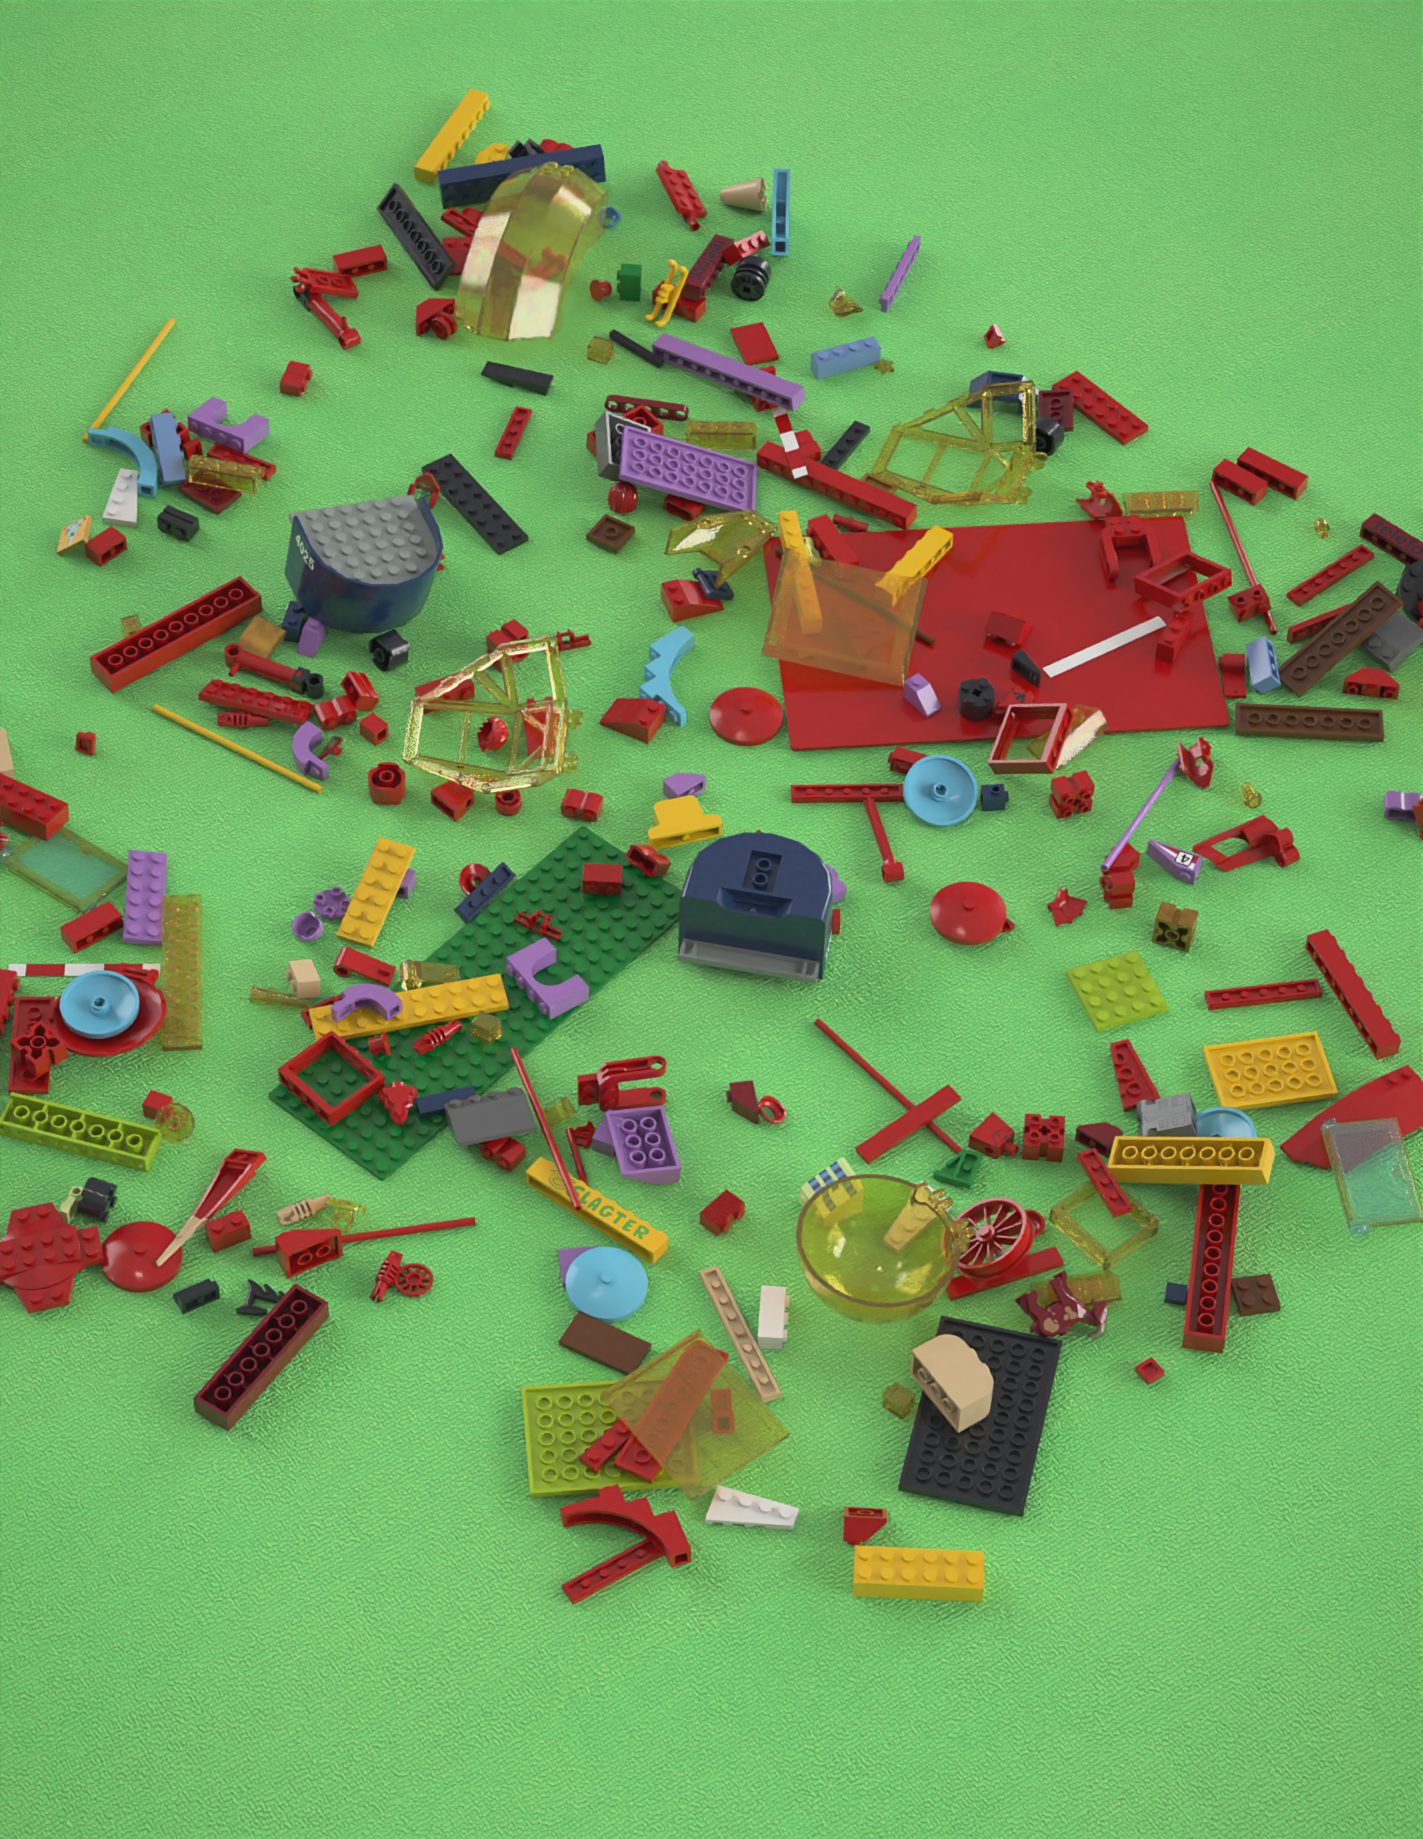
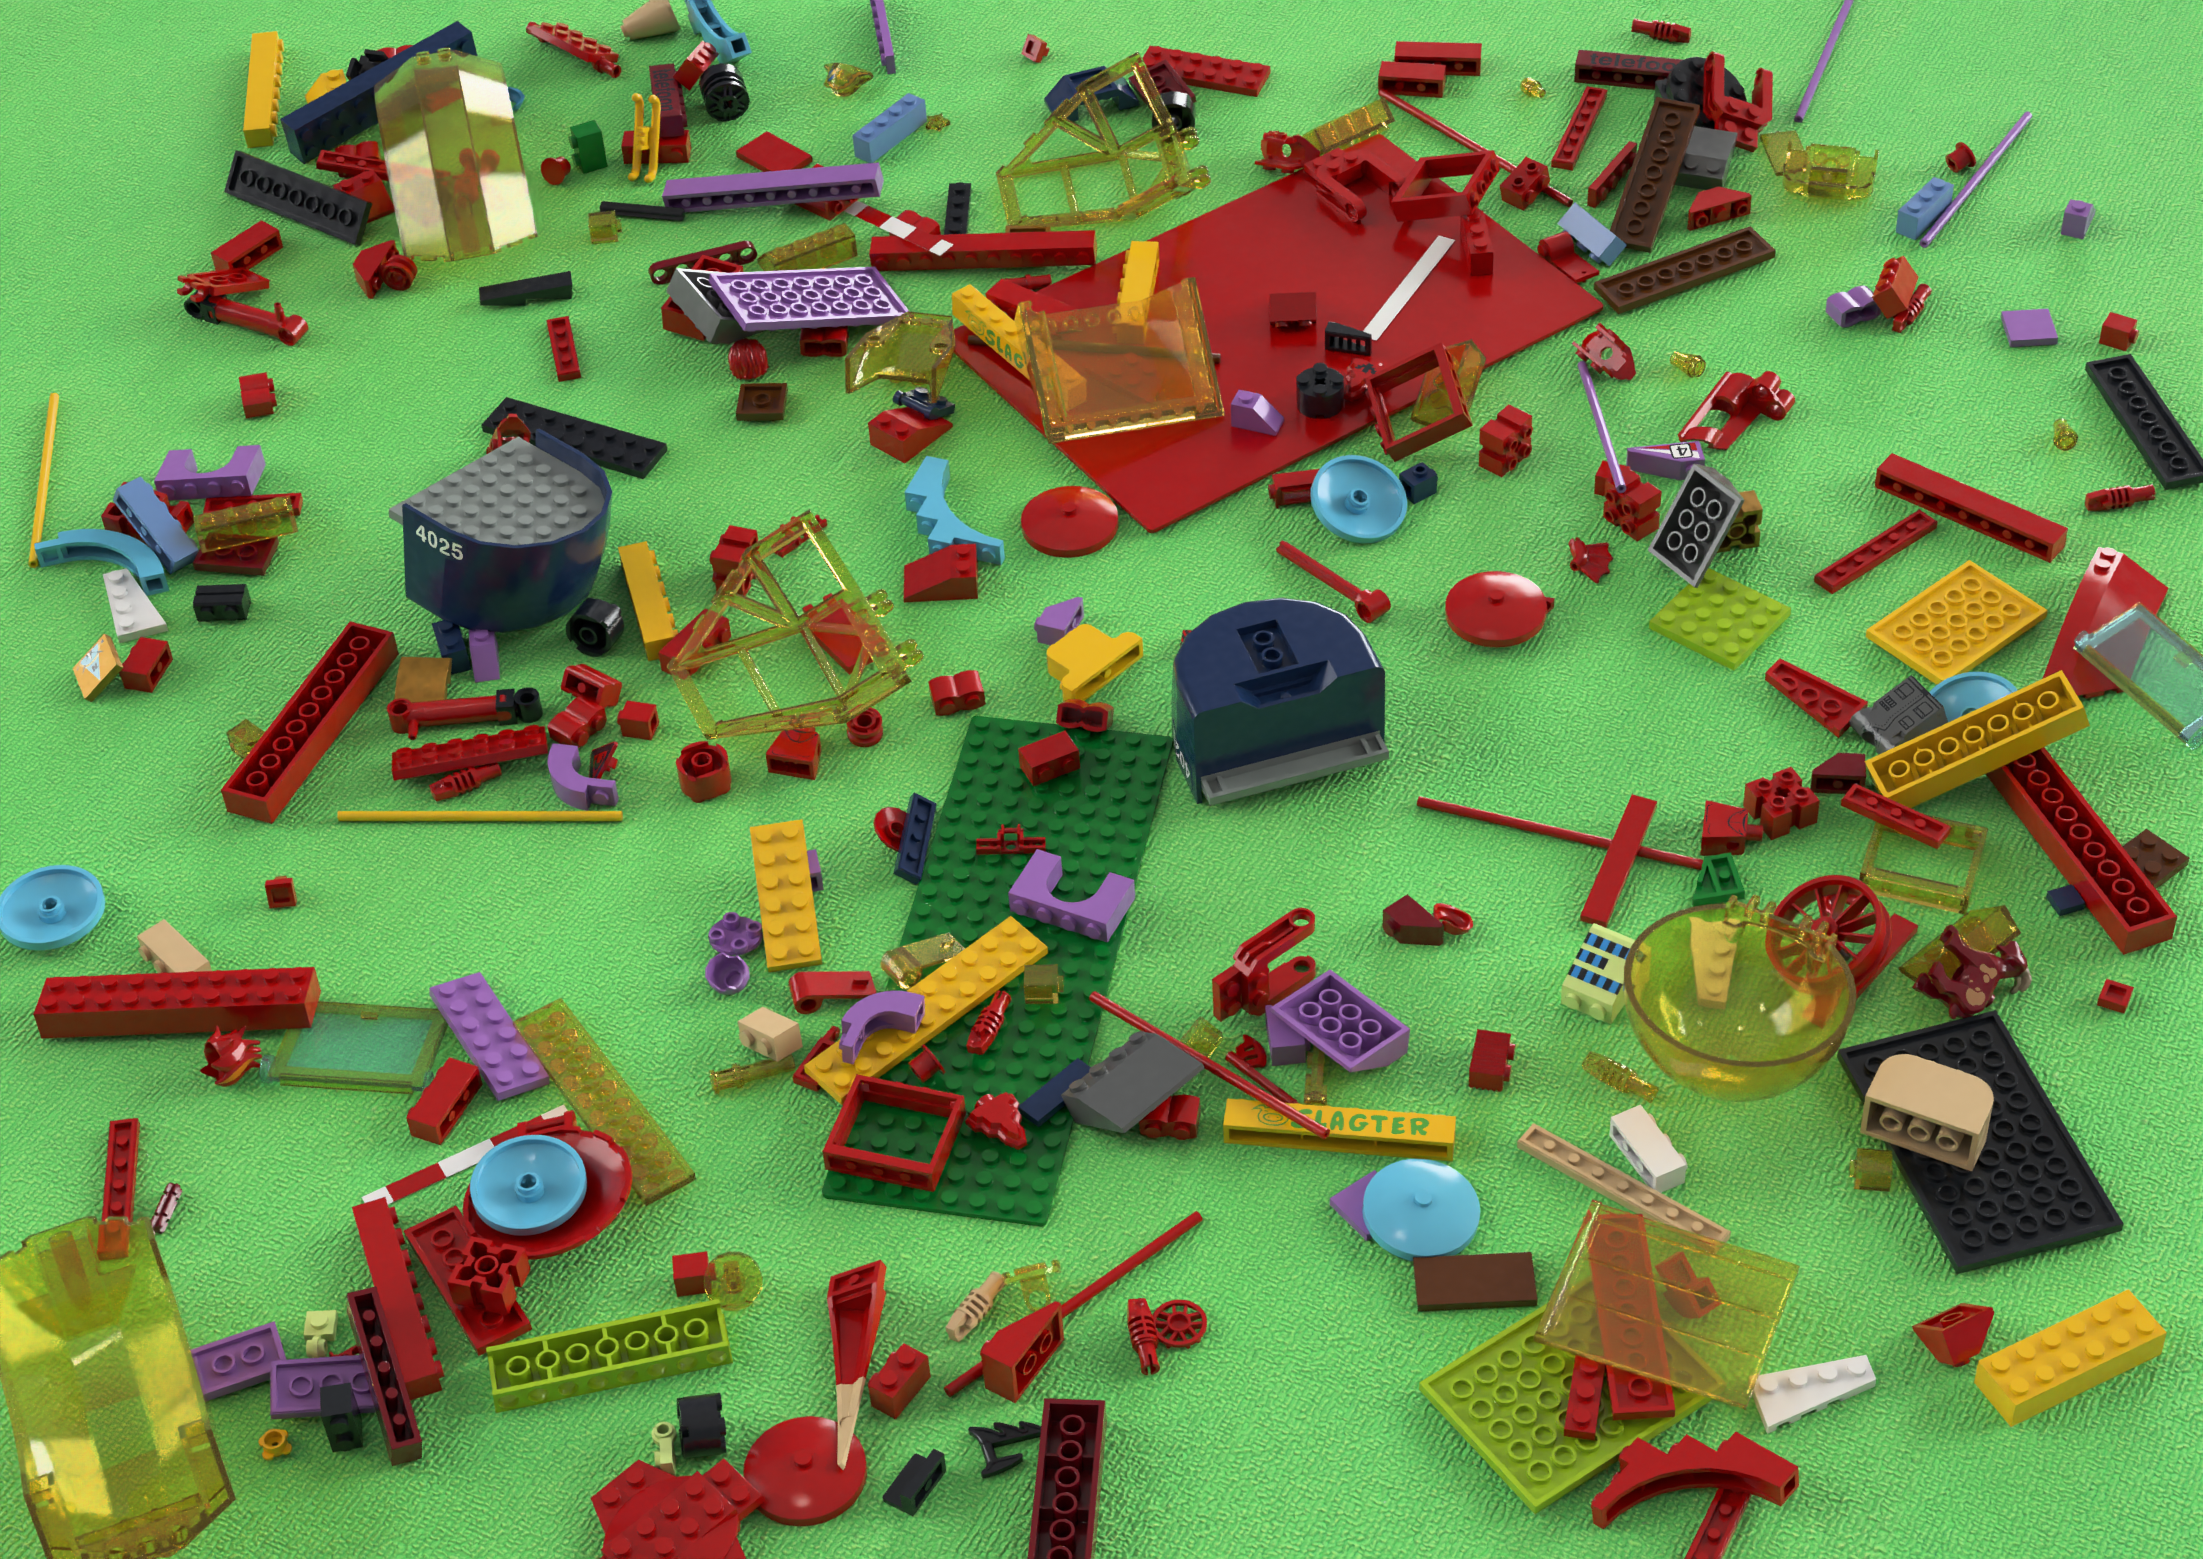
camera: 25 degrees left, 5 degrees down
red hair [477,716,509,752] -> none
red tile [791,784,904,803] -> none
none -> yellow brick [618,541,678,661]
none -> clear yellow plate [1304,1045,1327,1106]
none -> clear yellow hinge [1582,1051,1659,1103]
none -> dark grey slope [1648,463,1745,588]

